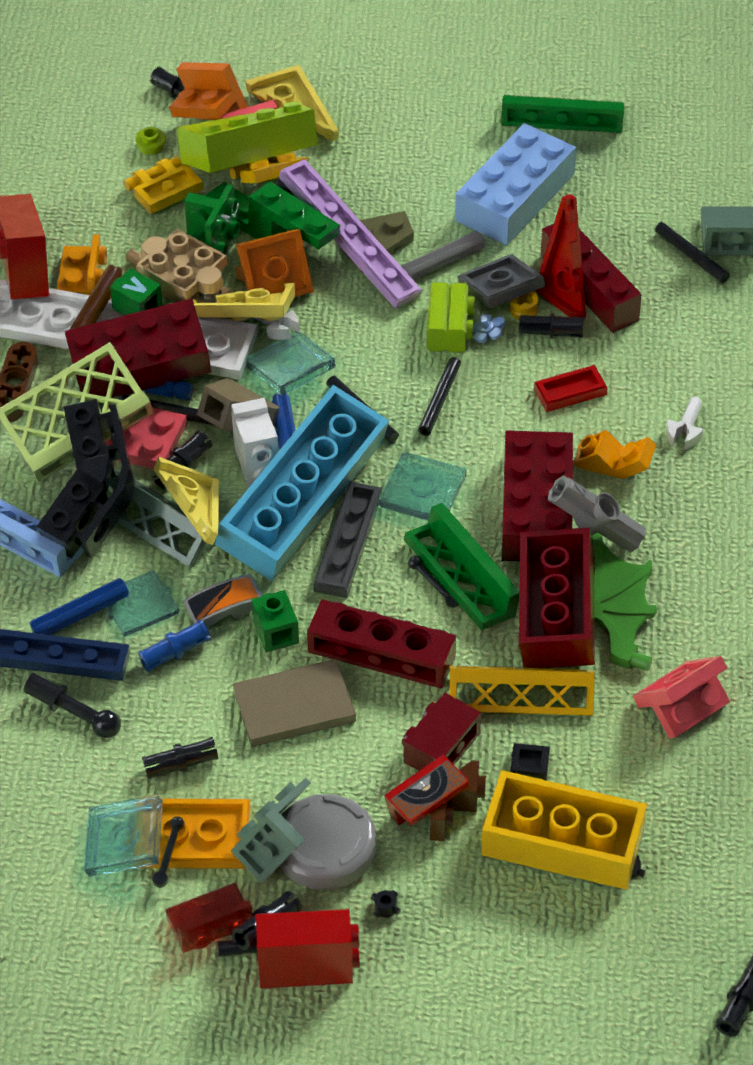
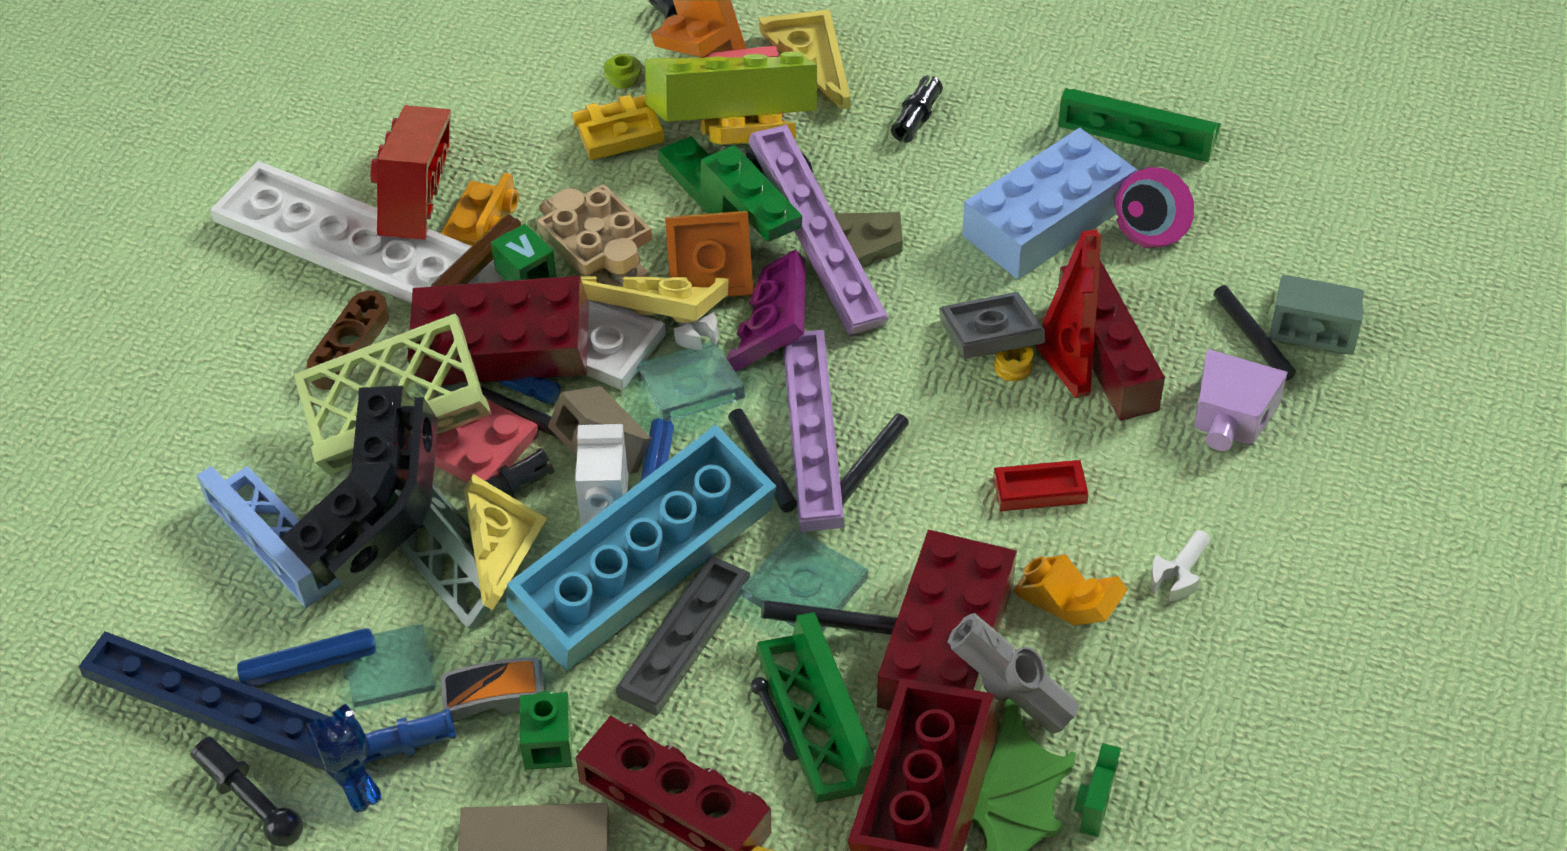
camera: 15 degrees right, 0 degrees up
green bracket [184,184,240,255] -> none
light grey axle [401,231,485,280] -> none
lime brick [427,282,475,352] -> none
light blue plant [473,314,505,343] -> none
black axle [519,313,583,339] -> none
none -> clear blue animal [306,704,382,813]
none -> magenta wing [725,249,805,372]
none -> black bar [761,600,898,635]
none -> lavender tile [783,330,845,532]
none -> black pin [890,75,943,143]
none -> green plate [1074,743,1121,837]
none -> tile [1114,167,1194,248]
none -> lavender torso [1194,349,1288,451]

